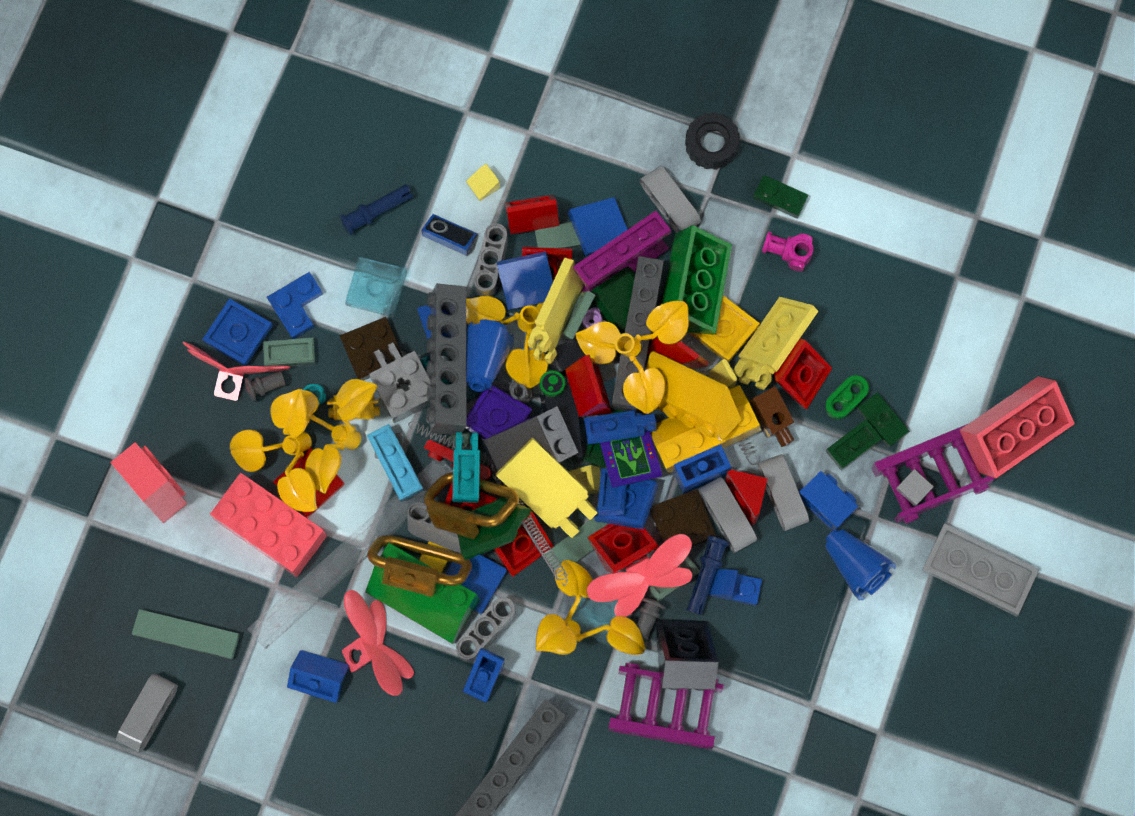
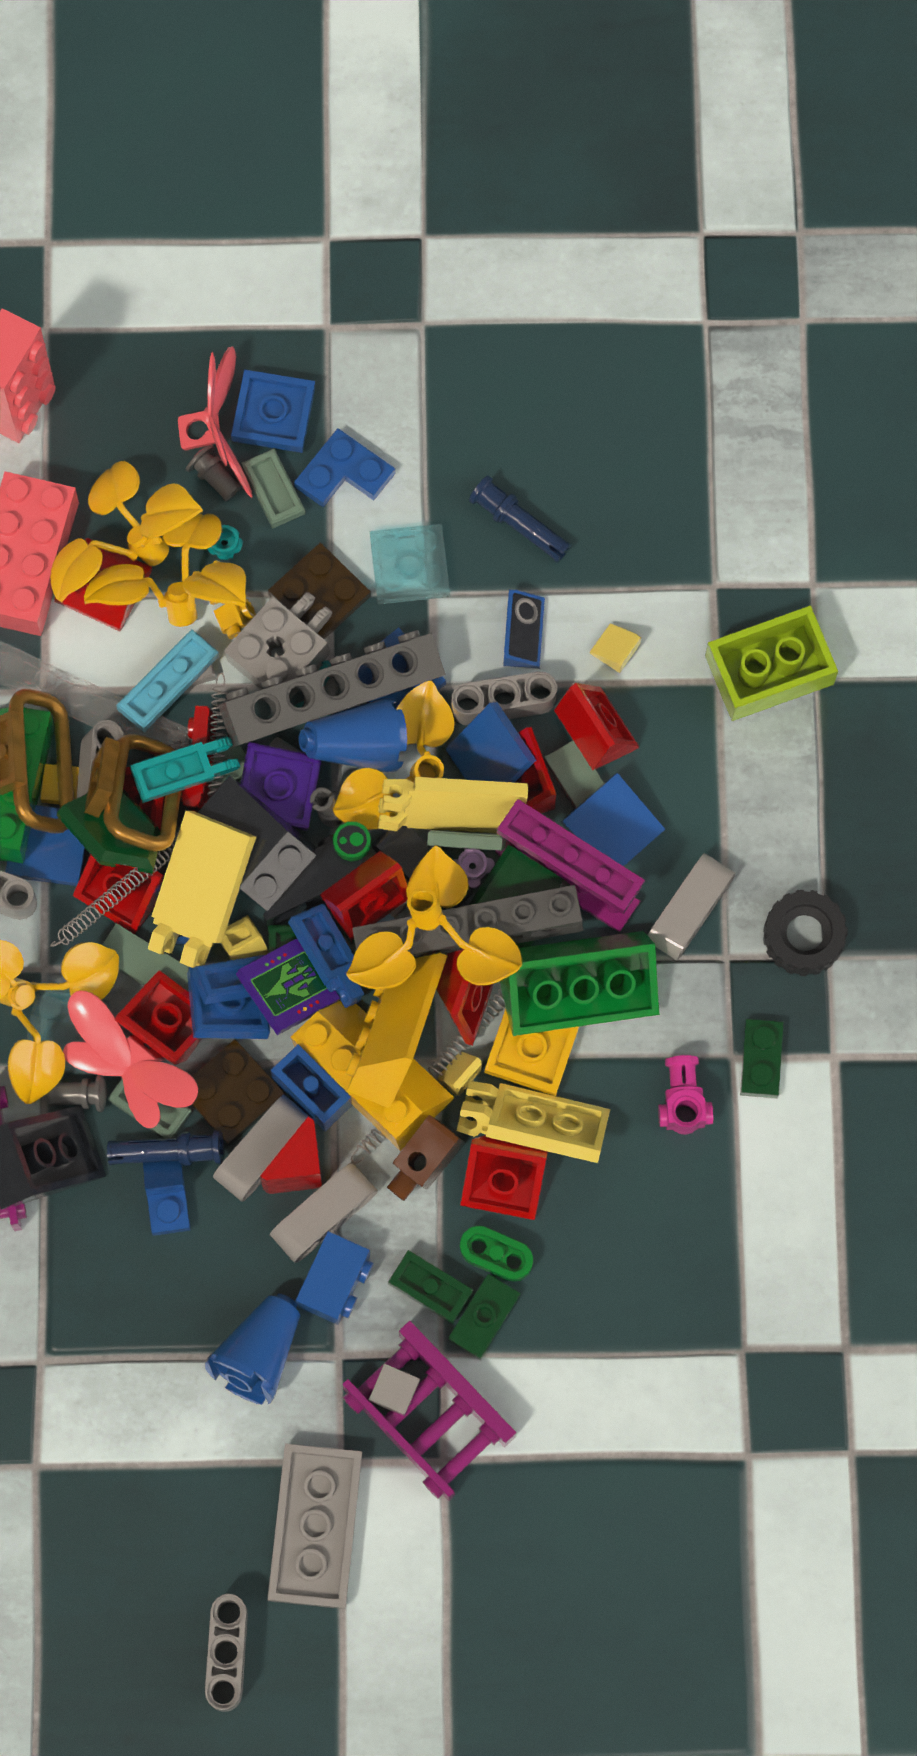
camera: 65 degrees right, 0 degrees up
coral brick [960,376,1075,478] -> none
none -> light grey beam [205,1594,248,1712]
none -> lime brick [705,605,838,721]

